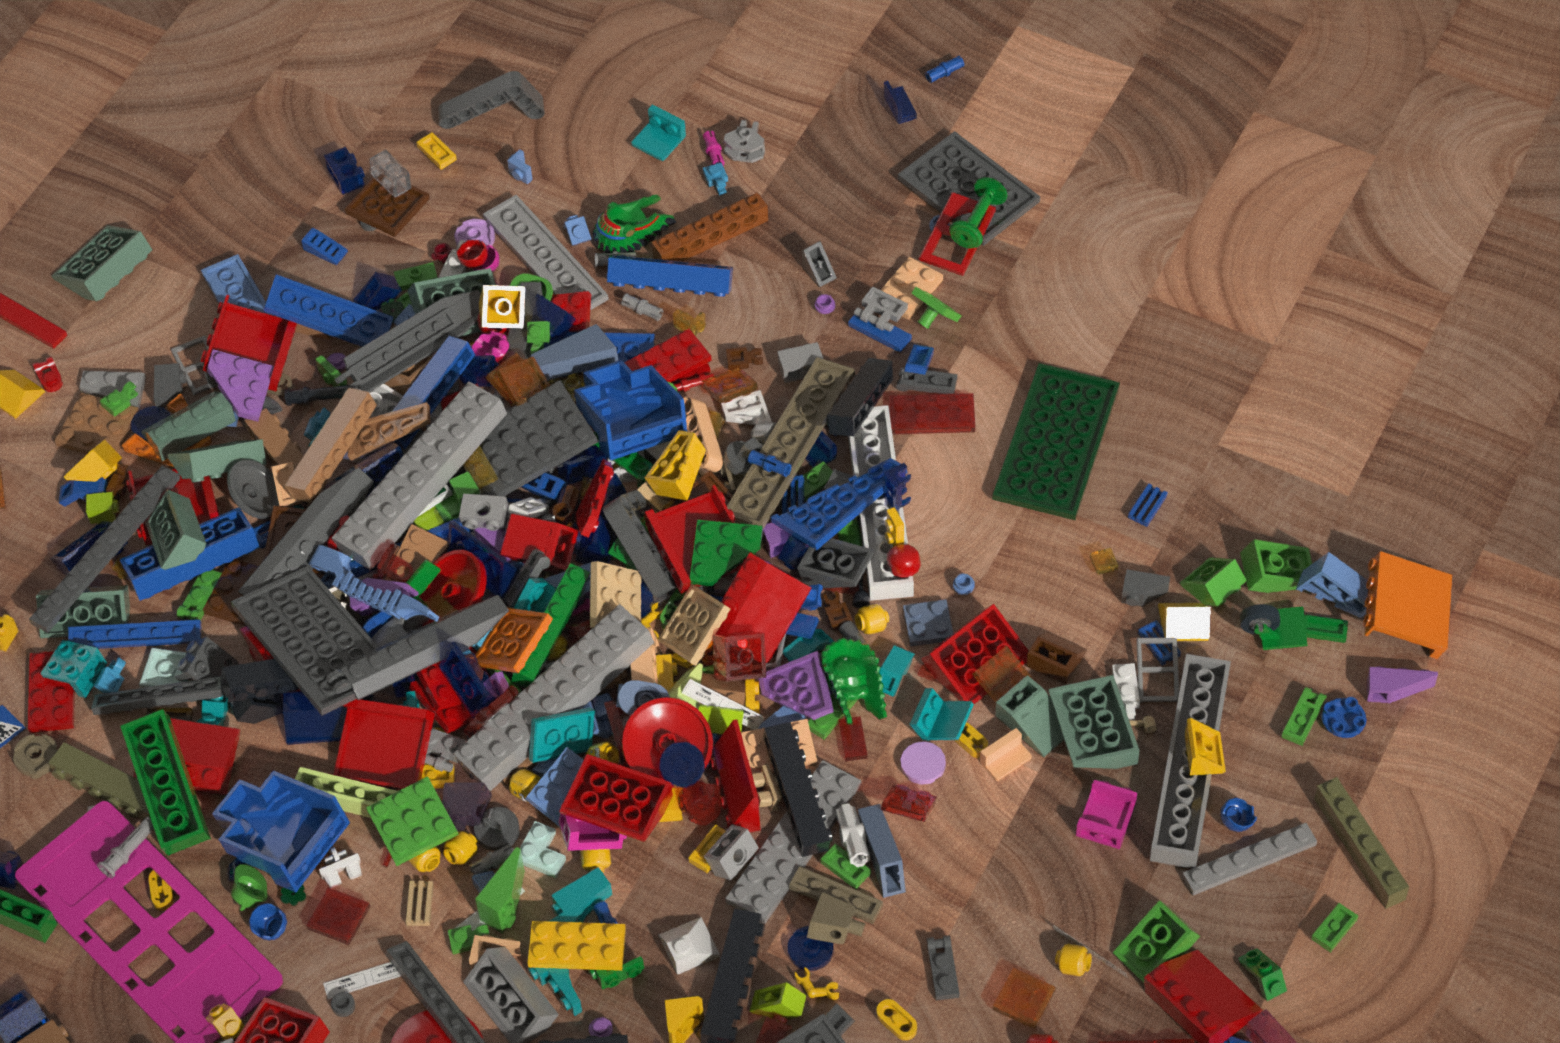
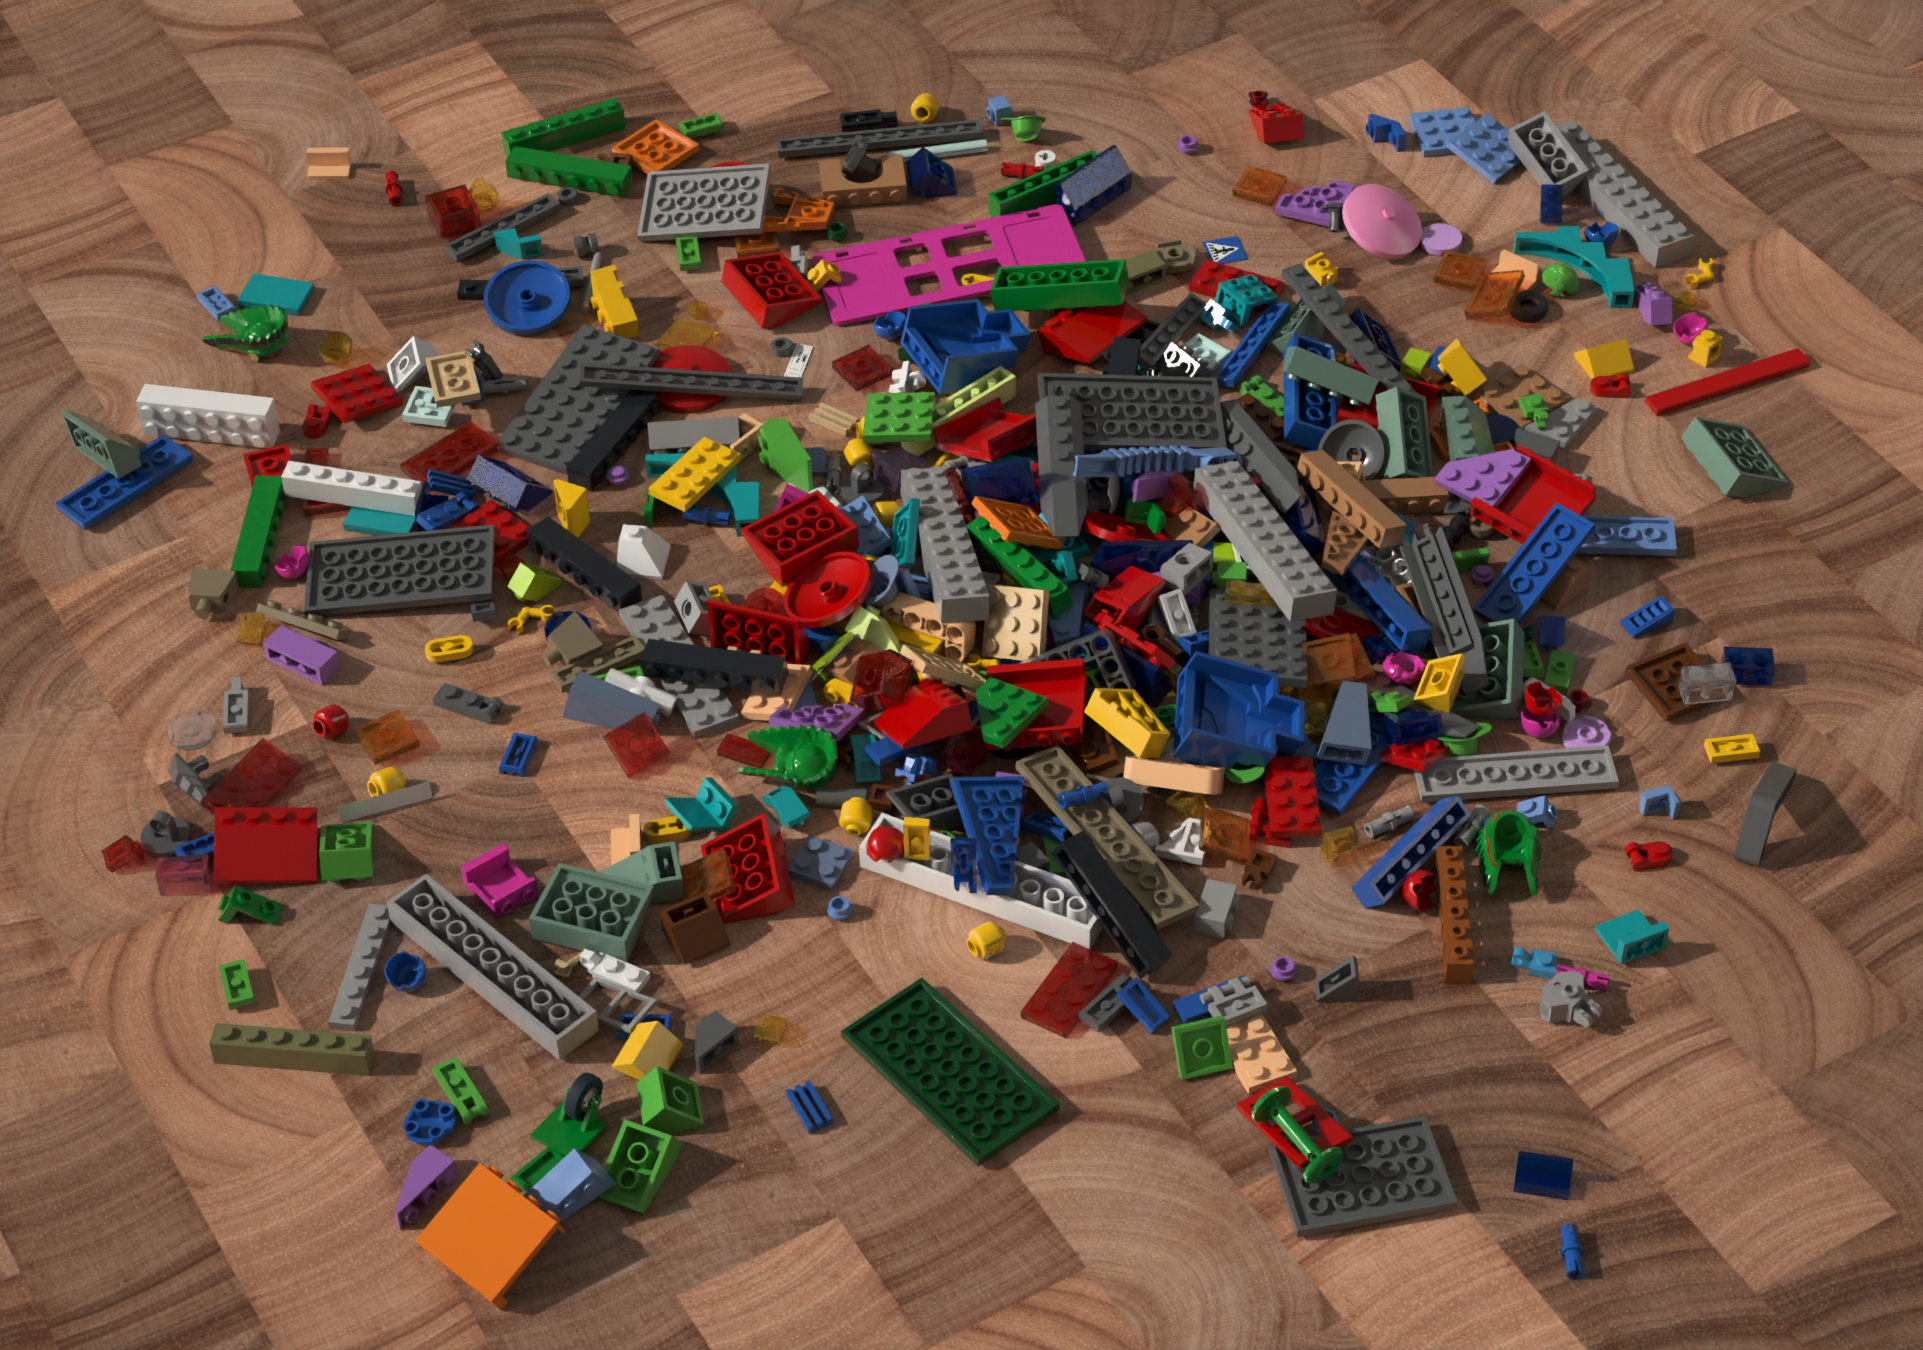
camera: 120 degrees right, 10 degrees down
light grey pin [97,817,154,879] -> none
clear blue tile [659,742,705,788] -> none
lavender tile [901,742,946,785] -> none
yellow slope [1185,718,1226,775] -> none
none -> blue tile [499,733,538,777]
none -> yellow head [966,921,1006,960]
none -> red hair [1402,870,1436,911]
none -> red plate [1624,841,1673,871]

